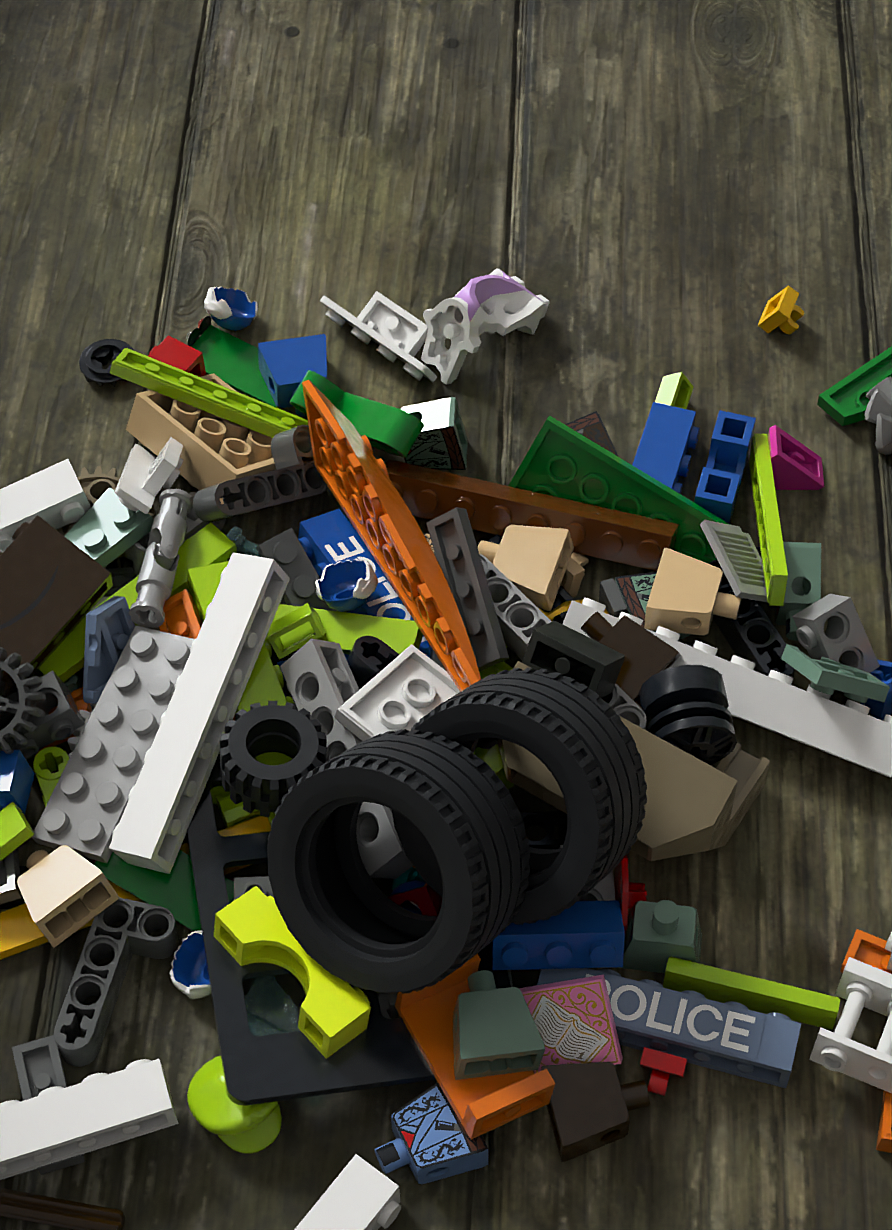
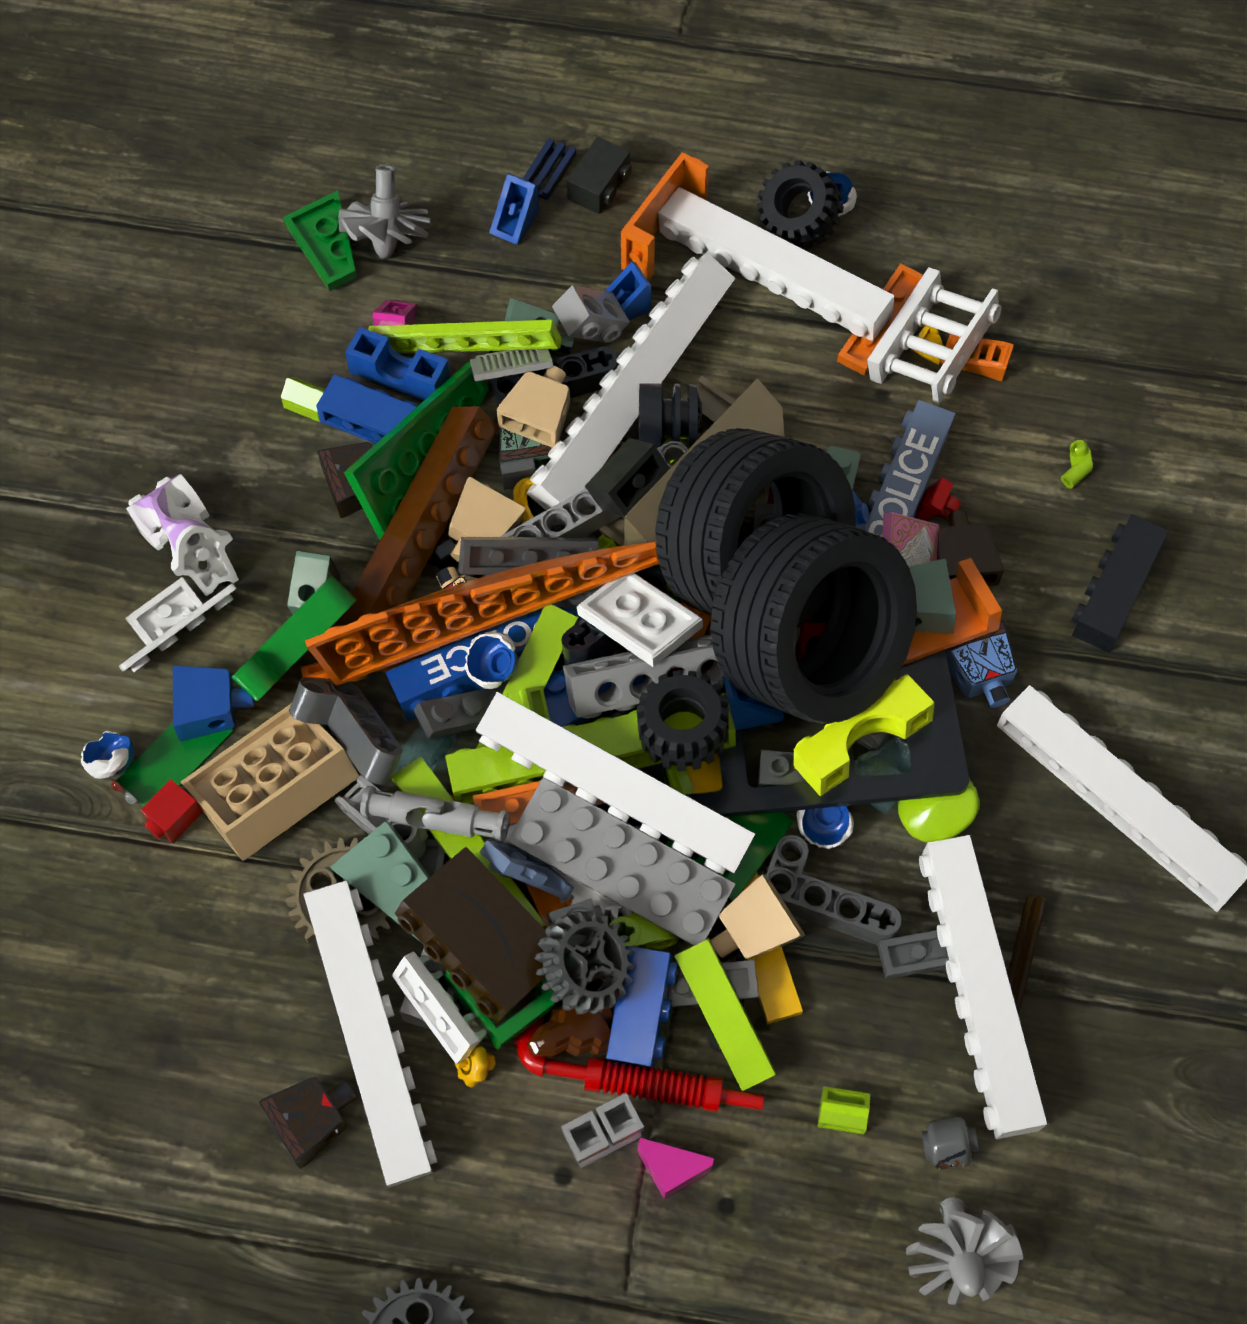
camera: 85 degrees left, 10 degrees up
black gear [79,339,134,387] -> none
lime tile [110,348,309,438] -> none
white bracket [114,437,184,514] -> none
dark brown torso [581,611,681,703] -> none
lime tile [663,957,841,1030] -> none
yellow tile [758,285,804,335] -> none
sand green wing [781,644,890,703] -> none

